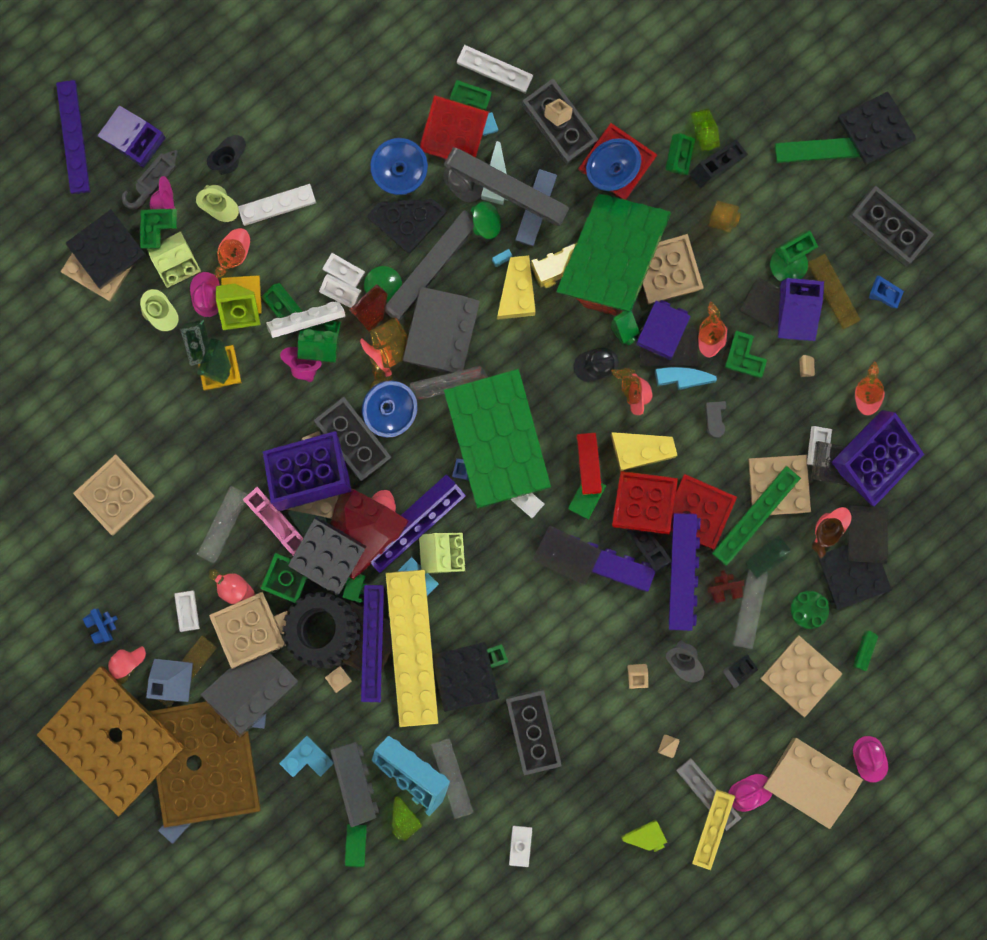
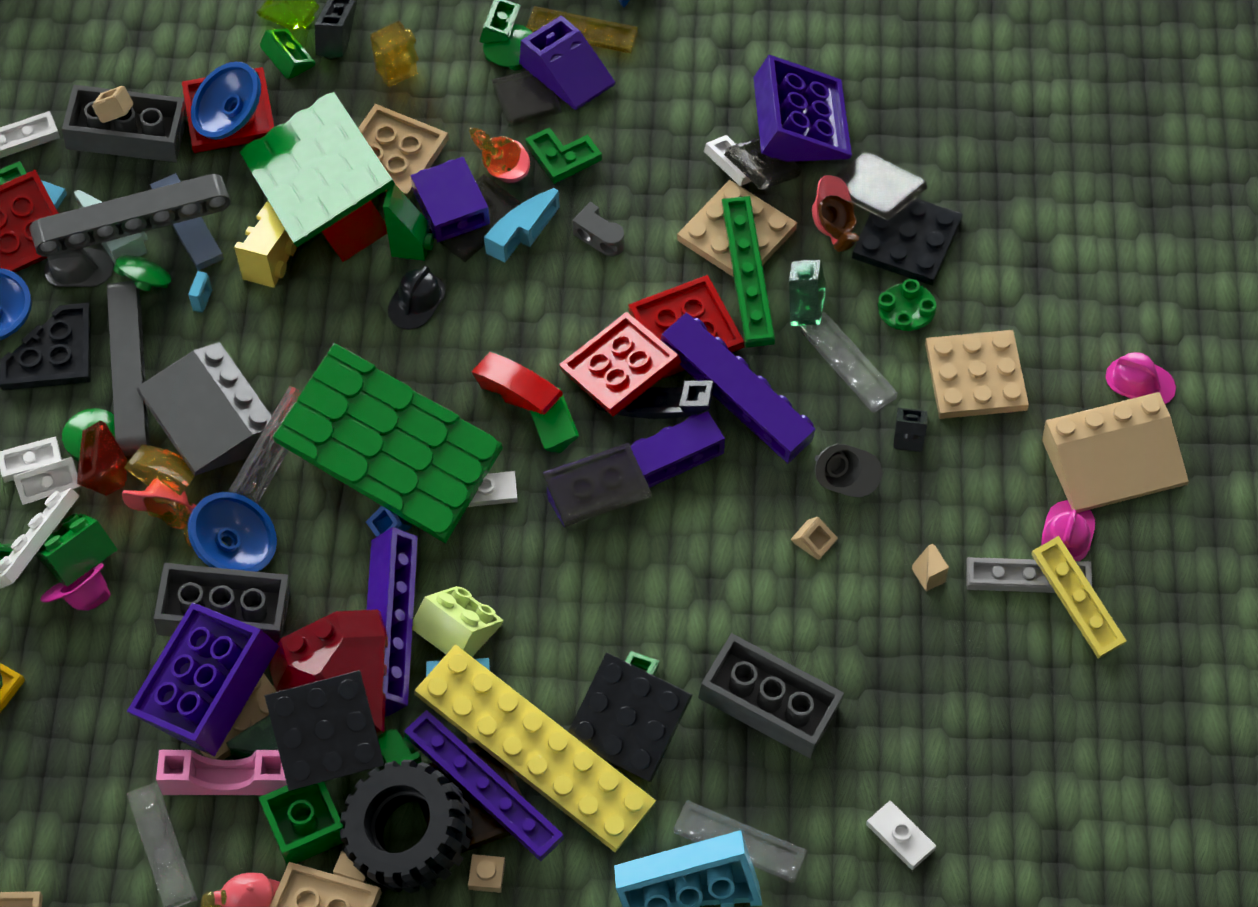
camera: 45 degrees left, 25 degrees down
light yellow wedge [497,255,535,320] -> none
clear yellow hair [611,368,653,415] -> none
light yellow wedge [611,432,677,472] -> none
lime slope [621,819,667,852] -> none
clear red hips [708,570,745,603] -> none
tan slope [799,355,815,377] -> none
green slope [853,630,878,671] -> none
hair [855,362,885,416] -> none

